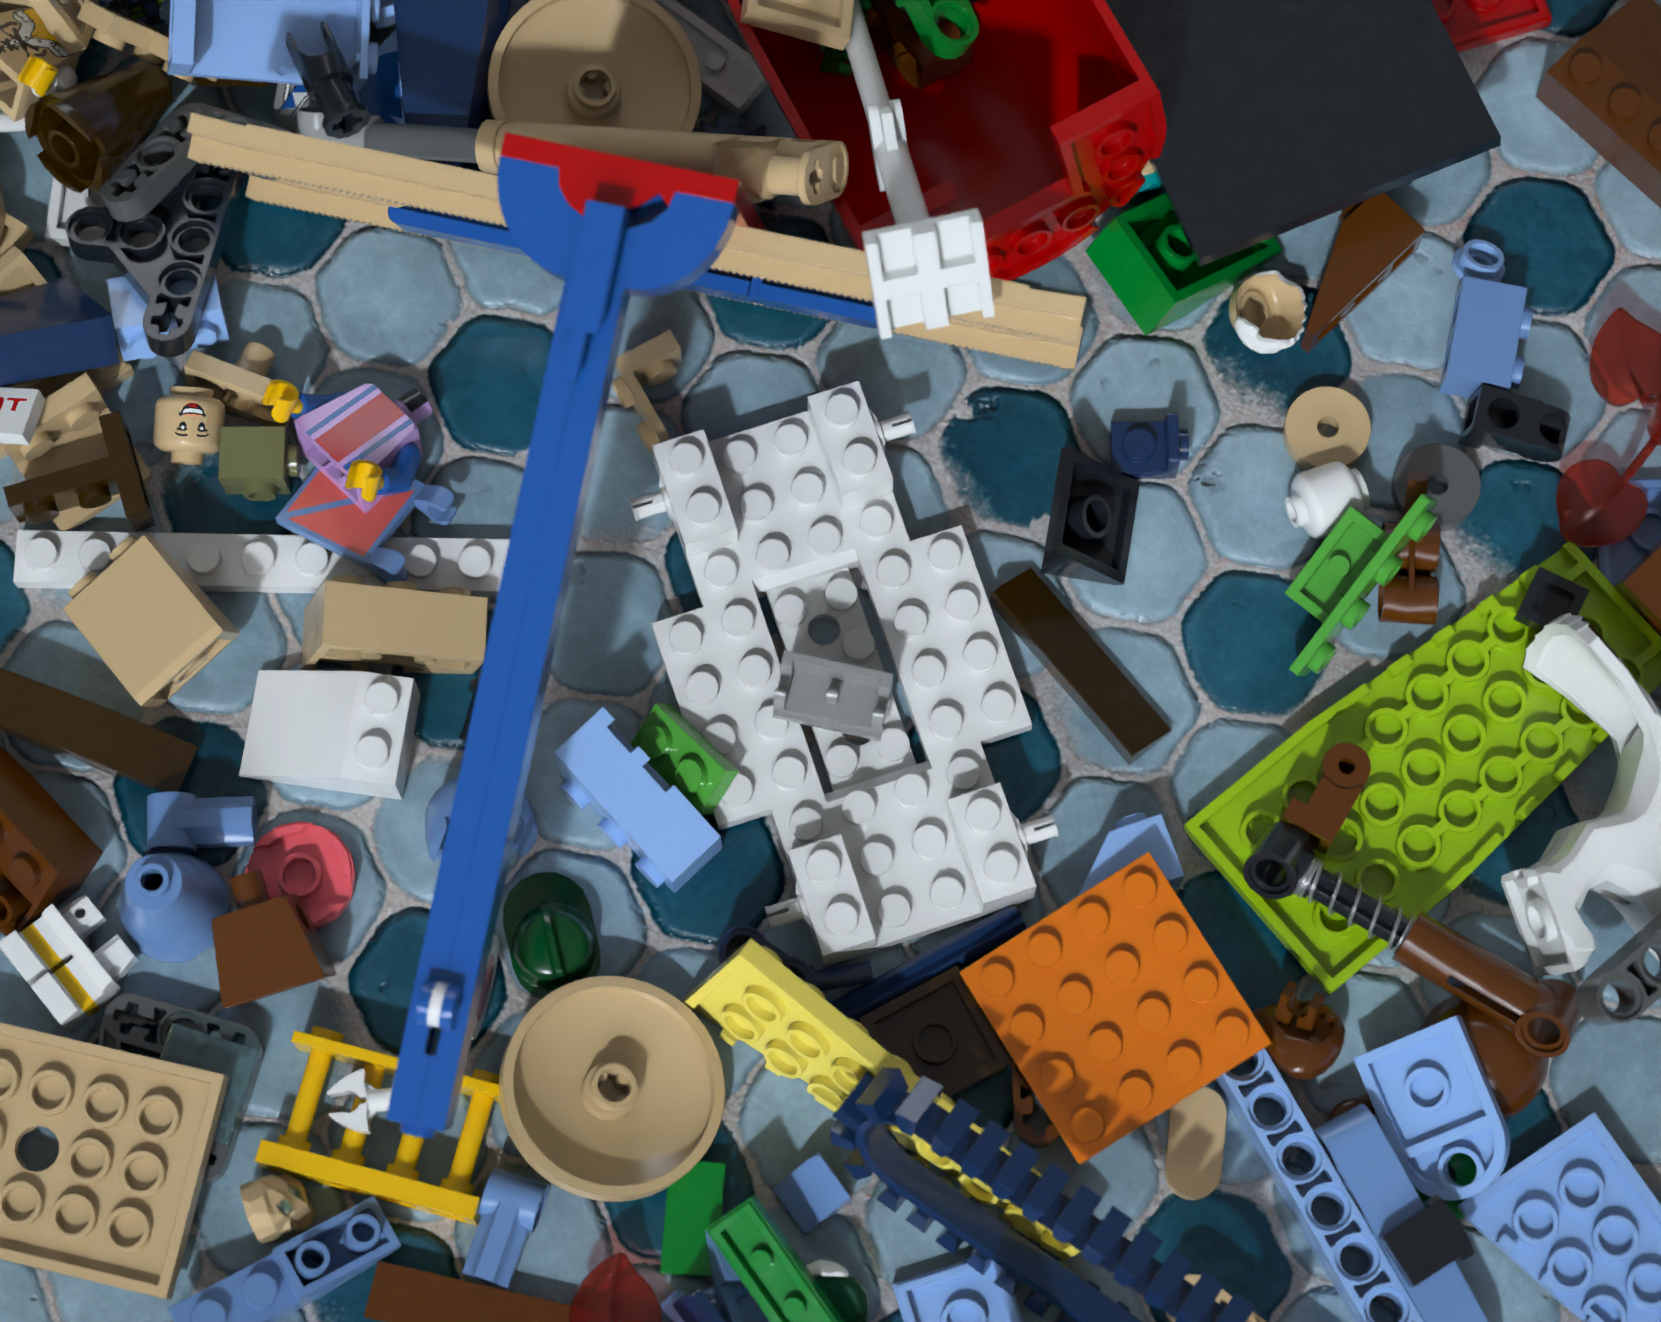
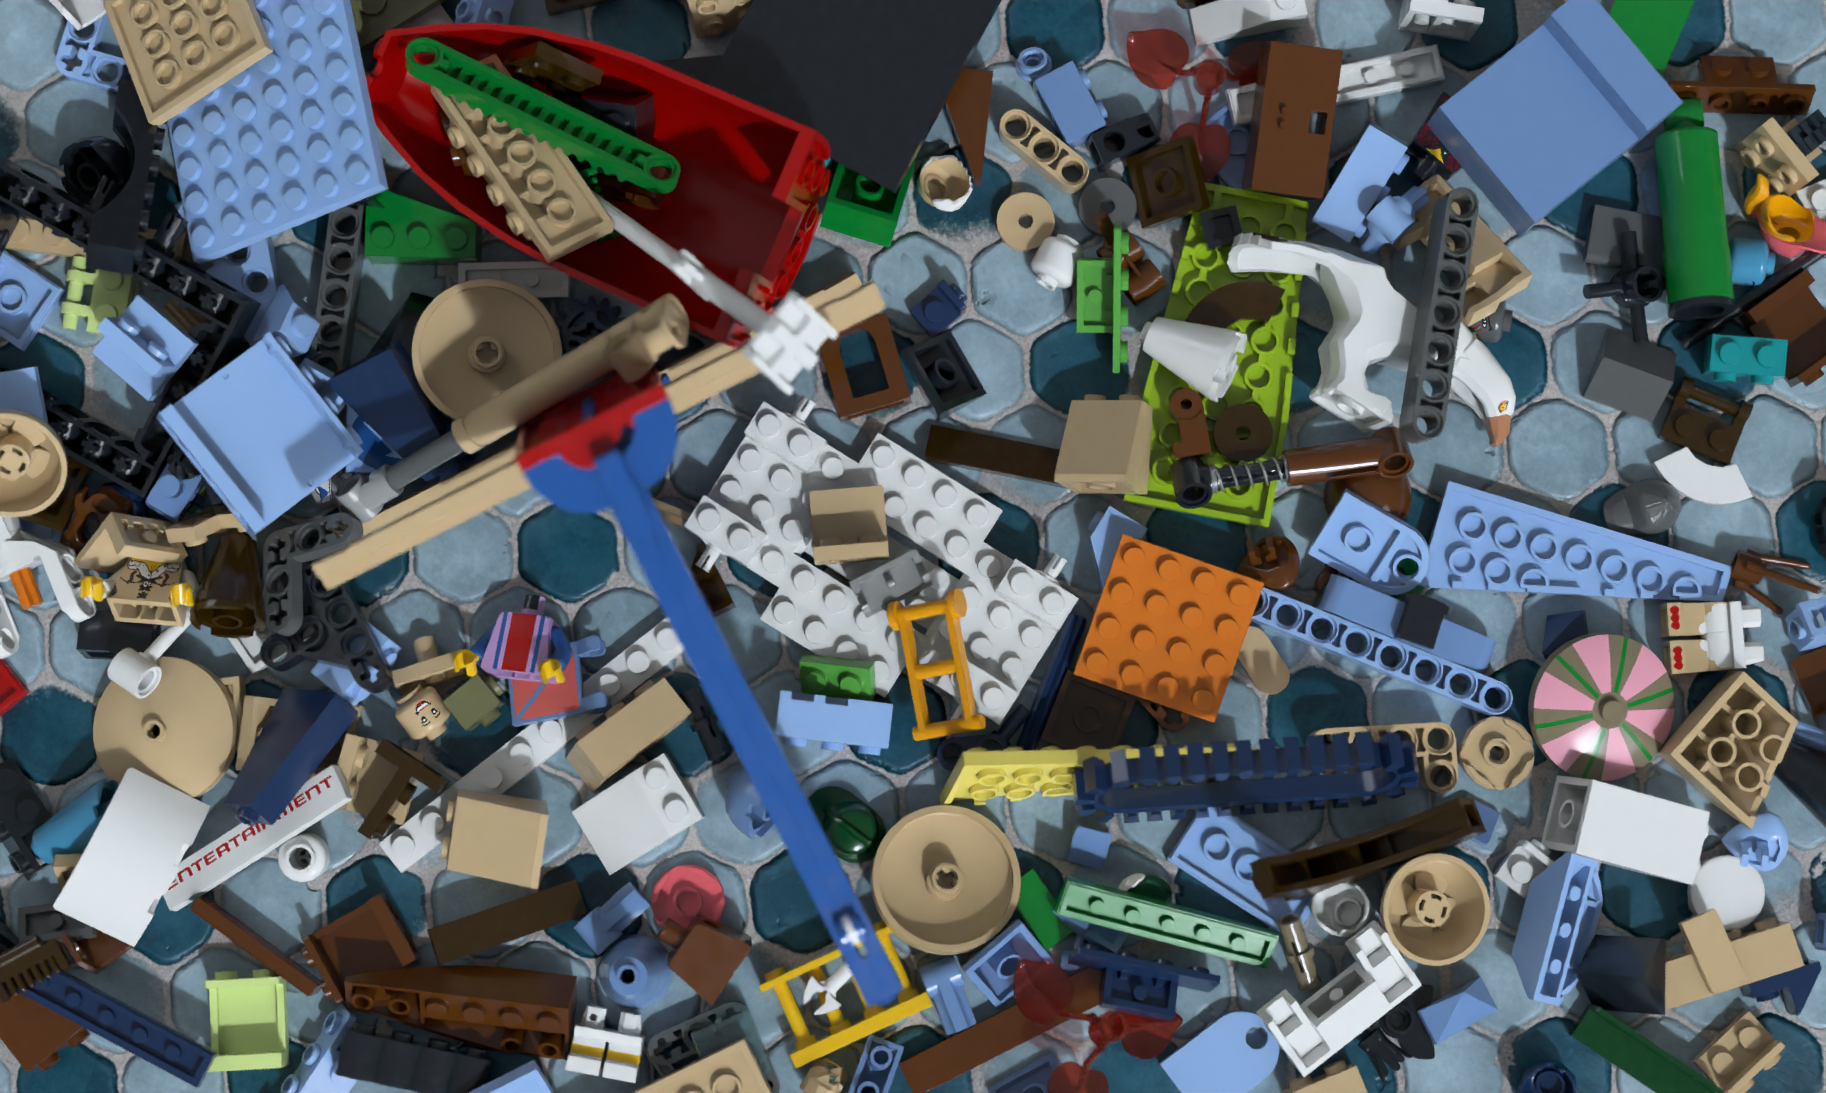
camera: 40 degrees left, 10 degrees up
black piece [286,21,371,139] -> none
none -> dark brown slope [690,541,736,618]
none -> tan bracket [809,485,889,565]
none -> reddish brown panel [819,313,911,422]
none -> light orange piece [887,588,986,741]
none -> medium blue slope [961,917,1054,1009]
none -> tan beam [998,109,1089,194]
none -> tan slope [1054,394,1153,494]
none -> dark brown plate [1126,136,1210,229]
none -> white cone [1139,317,1247,402]
none -> dark brown tile [1185,281,1285,329]
none -> dark brown piece [1212,404,1273,464]

